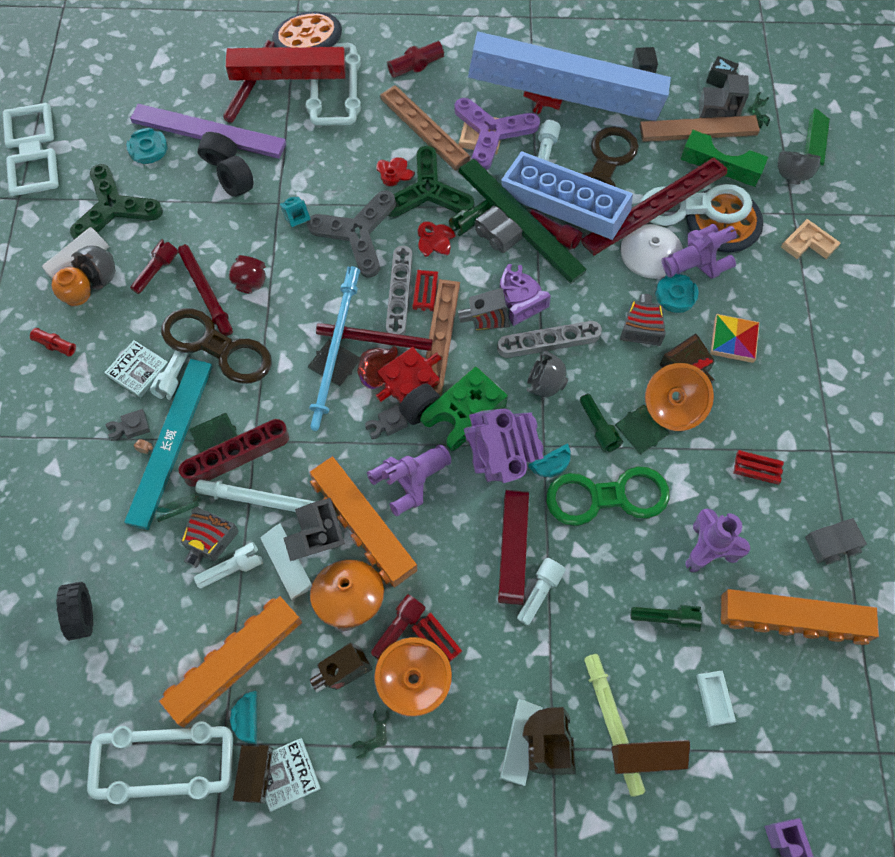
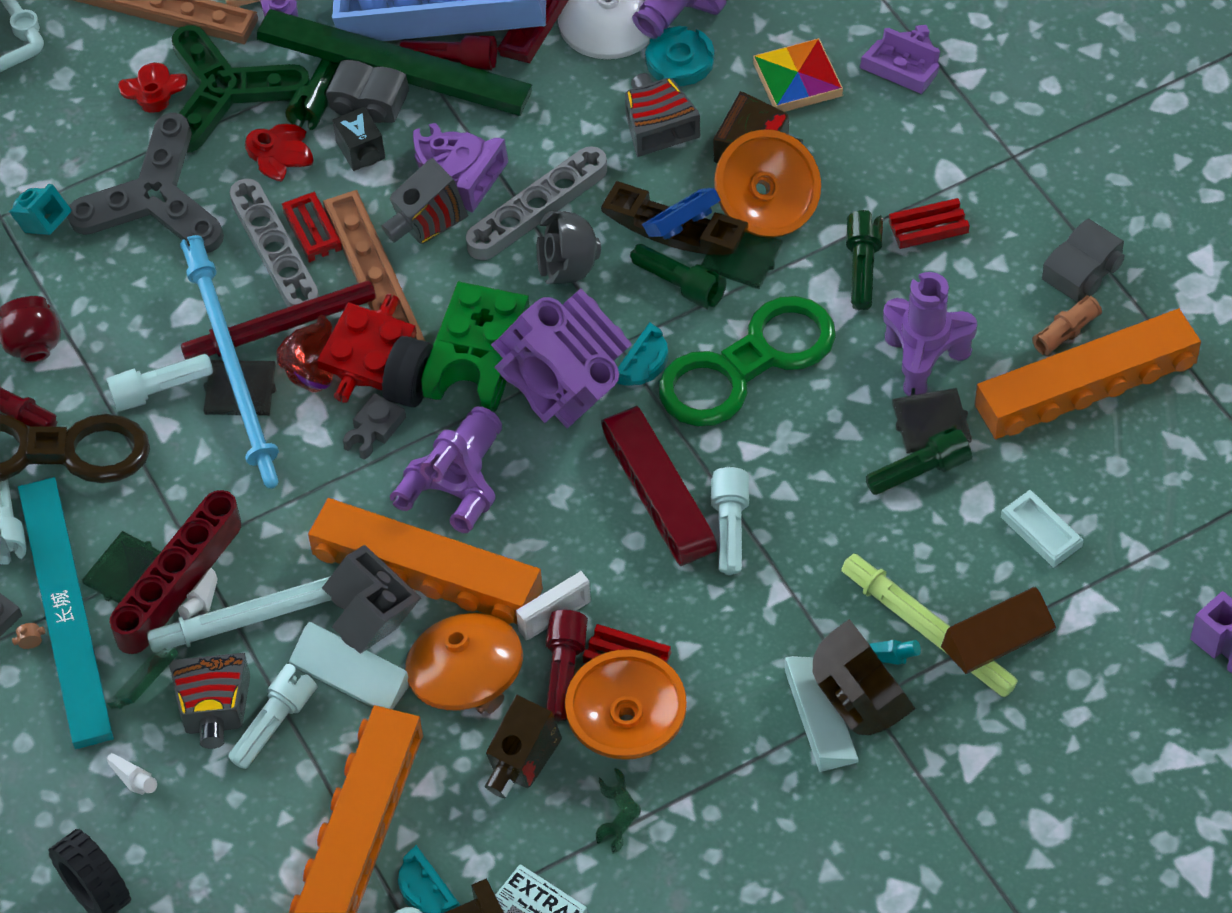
camera: 25 degrees left, 10 degrees down
none -> light aqua piece [106,354,213,412]
none -> white bar [107,753,157,795]
none -> white bar [178,568,218,620]
none -> pearl dark grey brick [332,107,385,171]
none -> white tile [516,571,591,640]
none -> dark brown slope [601,181,748,255]
none -> blue plate [642,188,721,239]
none -> dark green piece [846,210,883,311]
none -> medium lavender slope [860,25,940,94]
none -> teal bar [869,640,921,665]
none -> clear smoke piece [892,388,972,454]
none -> nougat pin [1032,295,1102,356]

